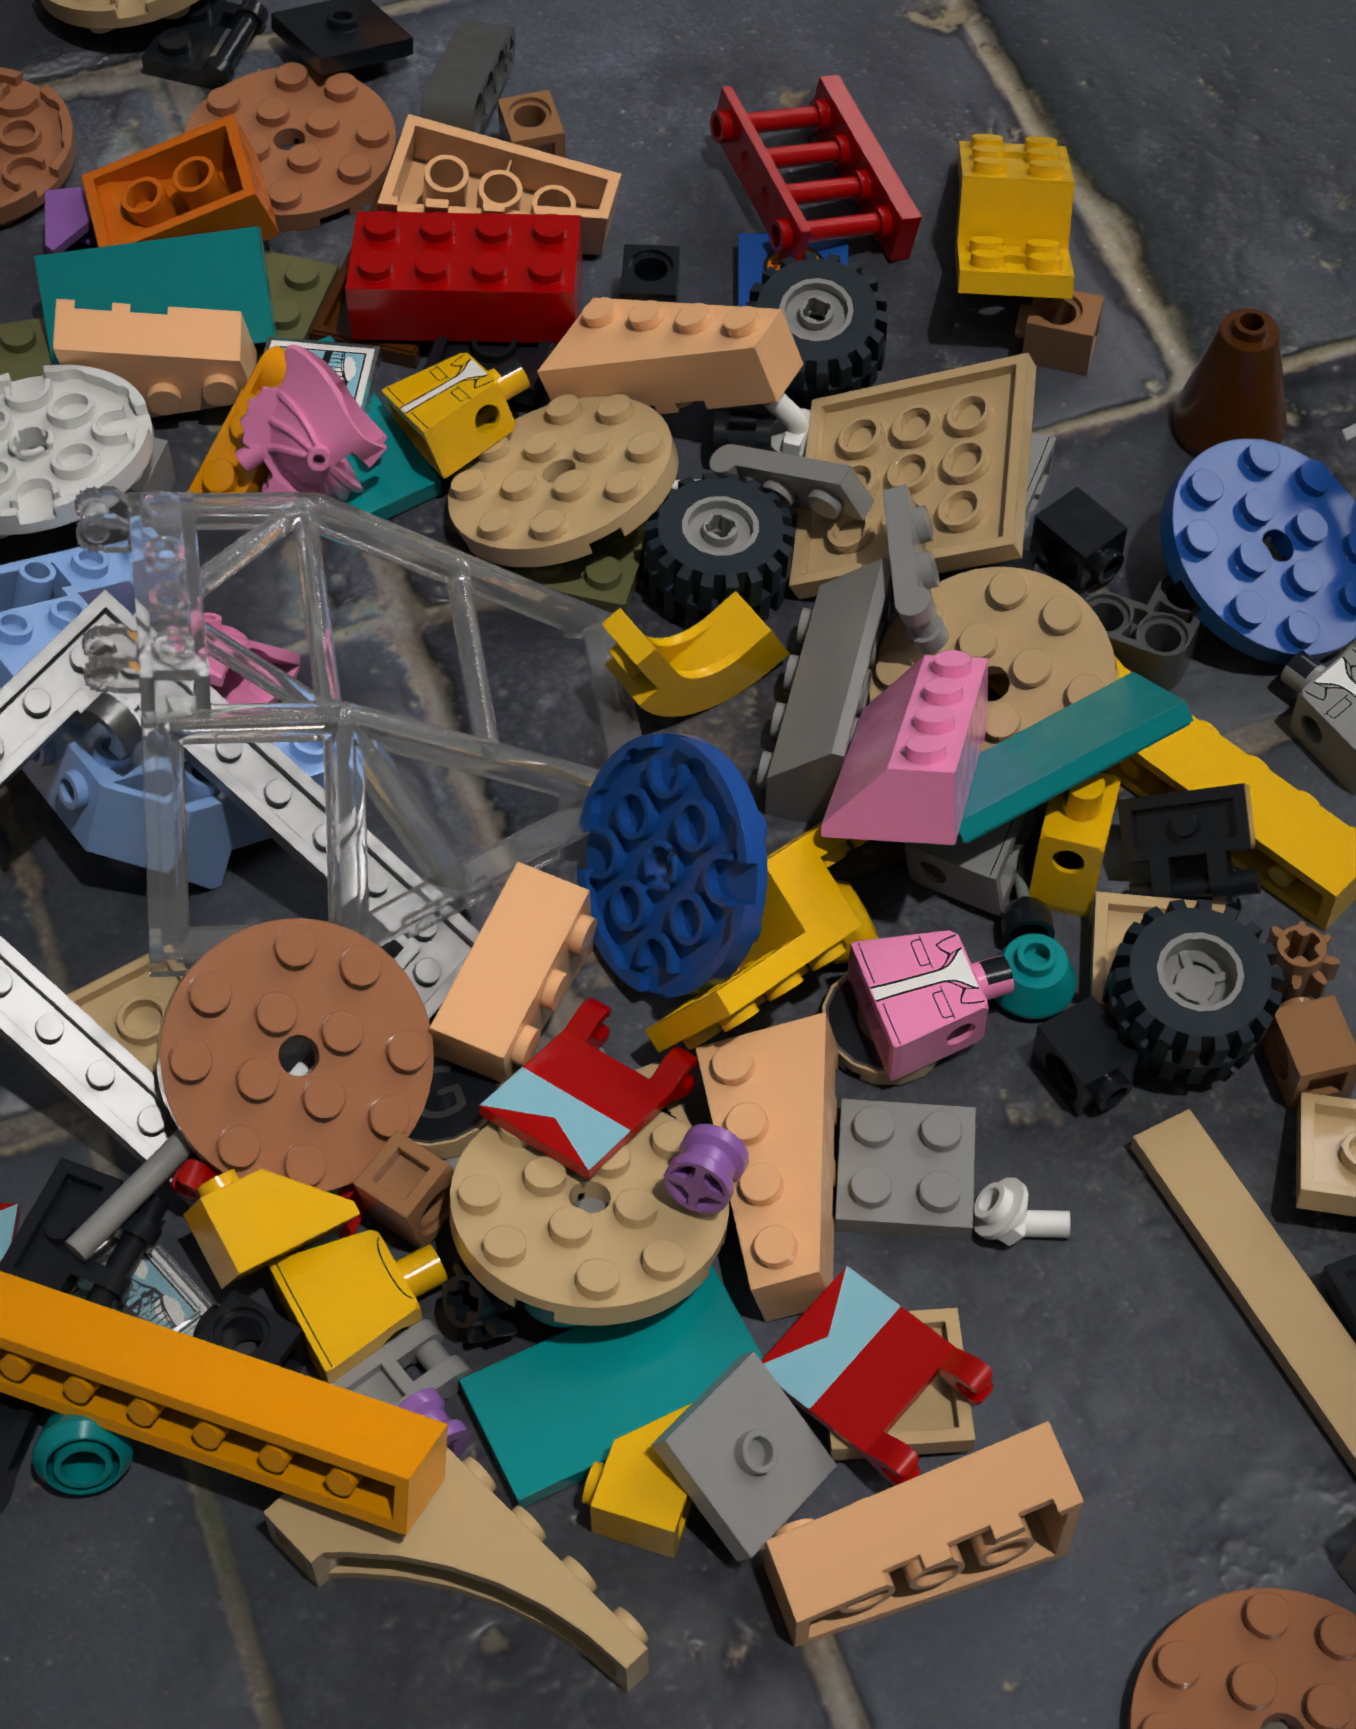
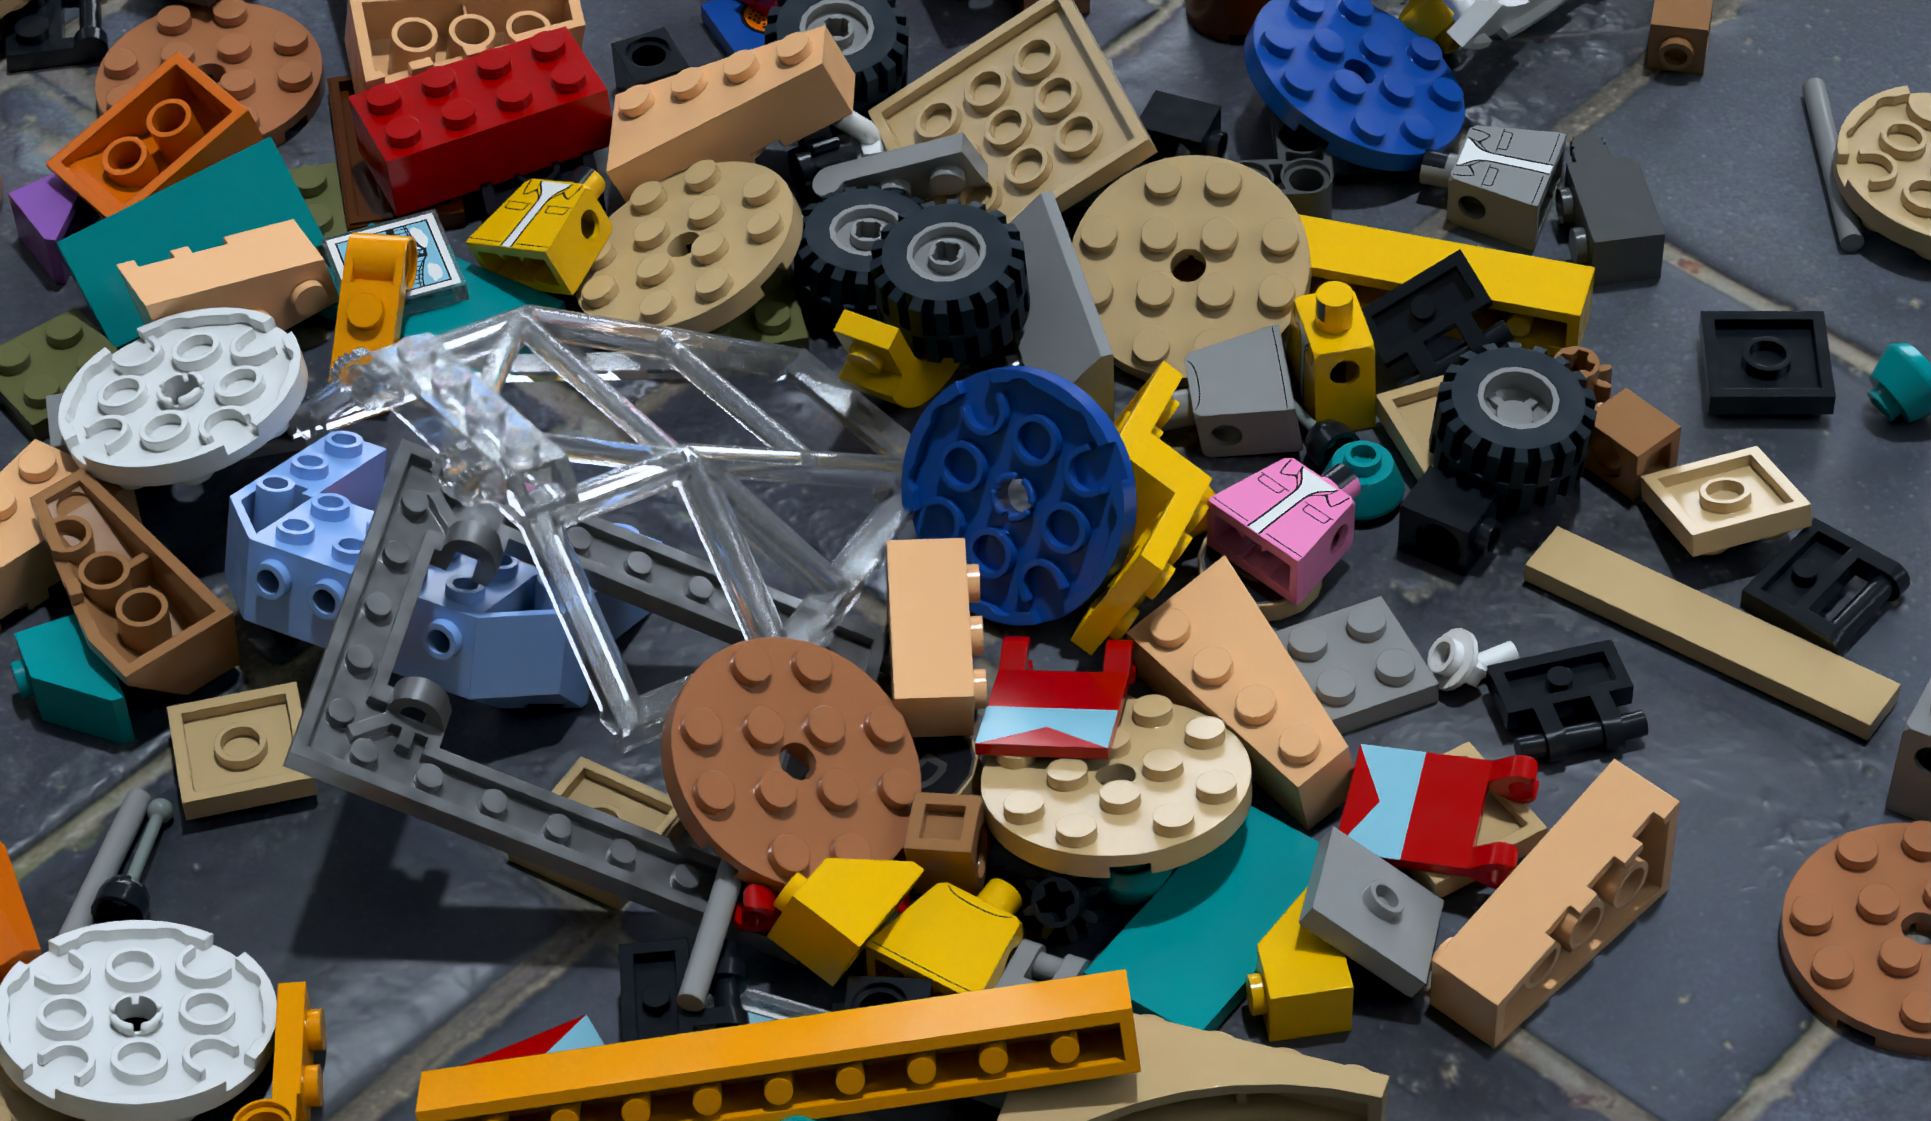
camera: 25 degrees left, 10 degrees down
bright pink helmet [235,345,387,529] -> none
medium lavender wheel [664,1124,749,1214] -> none
bright pink slope [821,650,988,845] -> none
light grey plate [883,484,949,654] -> none
teal tile [957,672,1193,843] -> none
none -> black wheel [870,199,1030,363]
none -> black plate [1486,639,1649,764]

